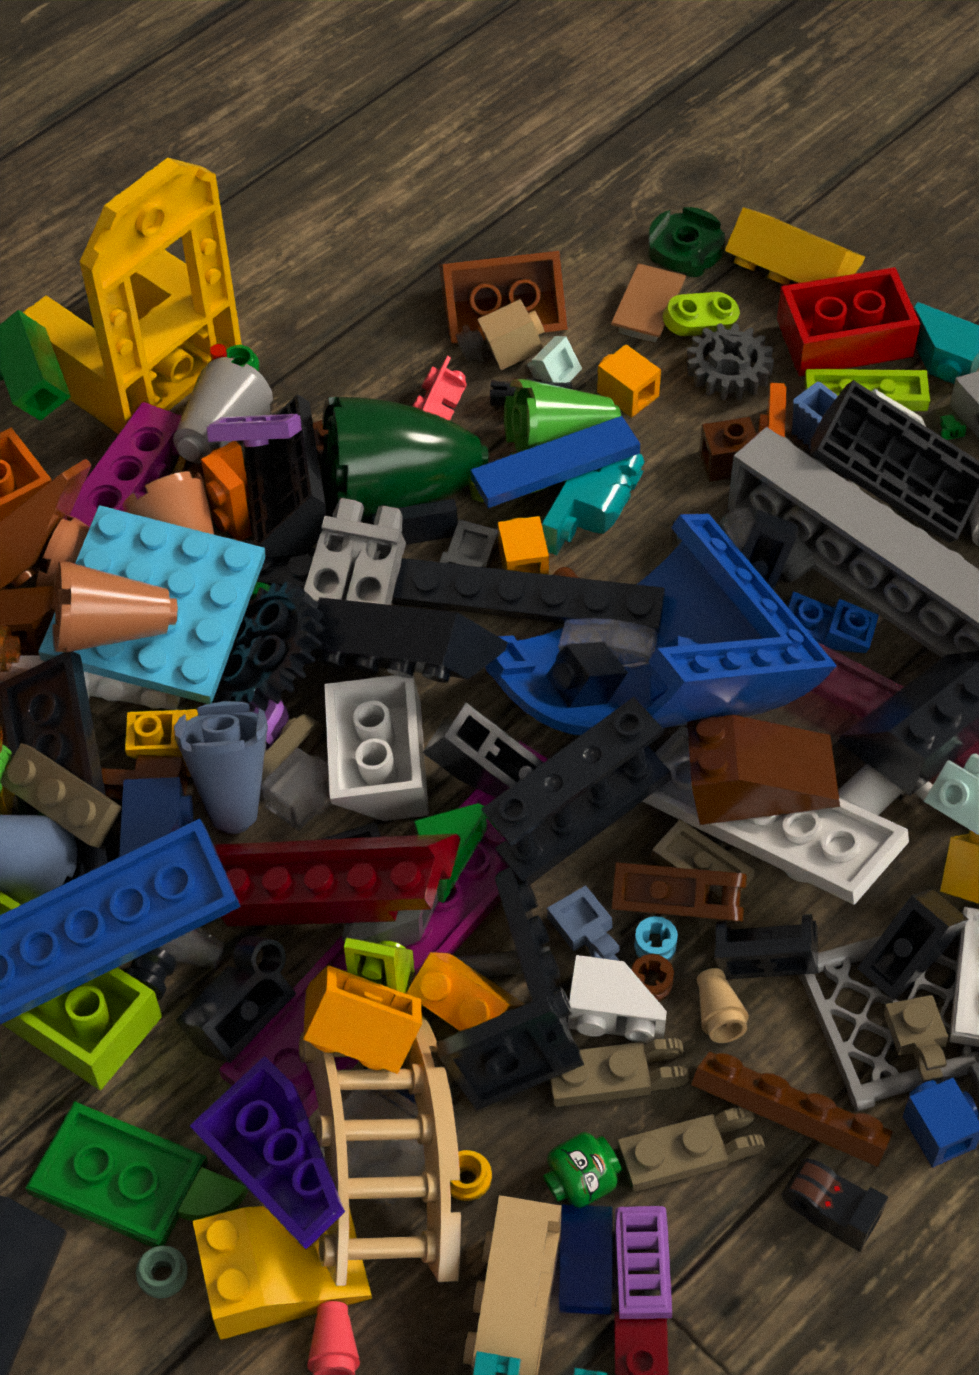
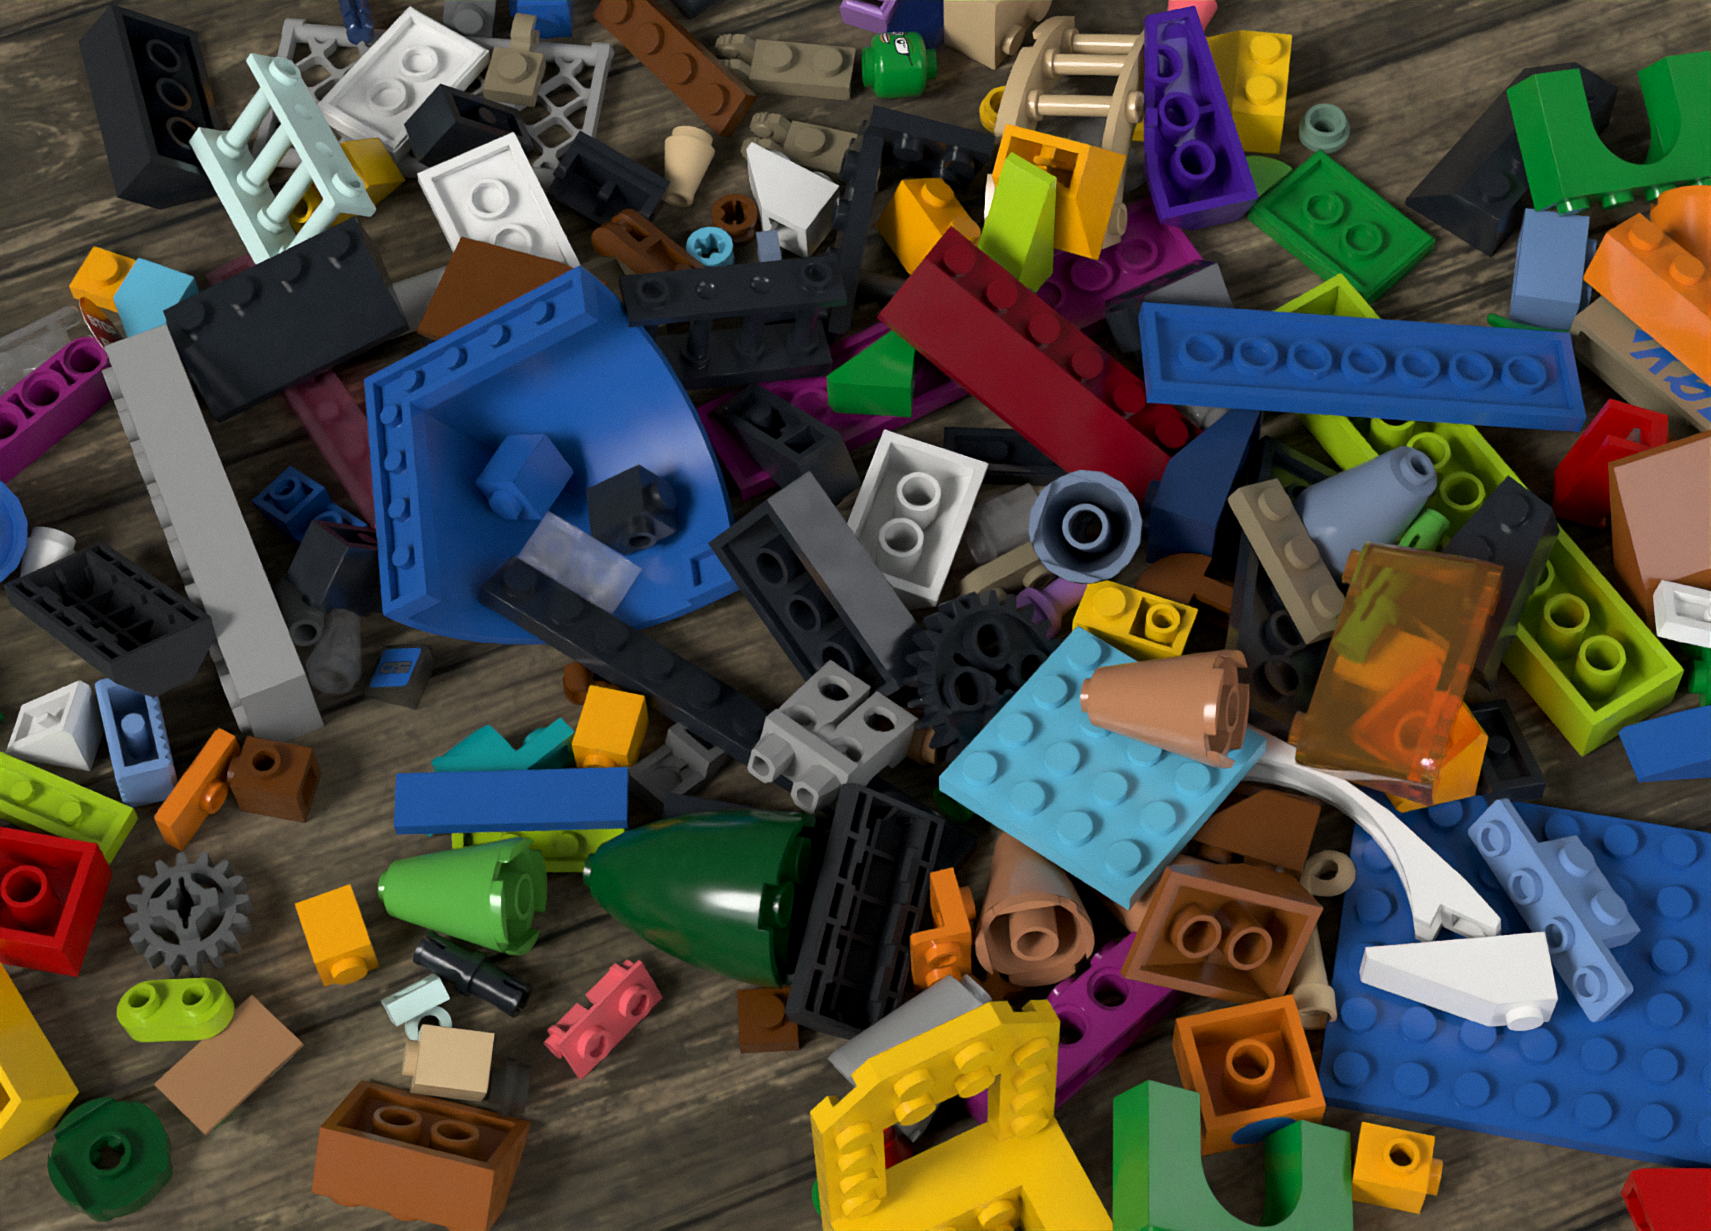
camera: 155 degrees left, 5 degrees up
medium lavender plate [207,414,302,447] -> none

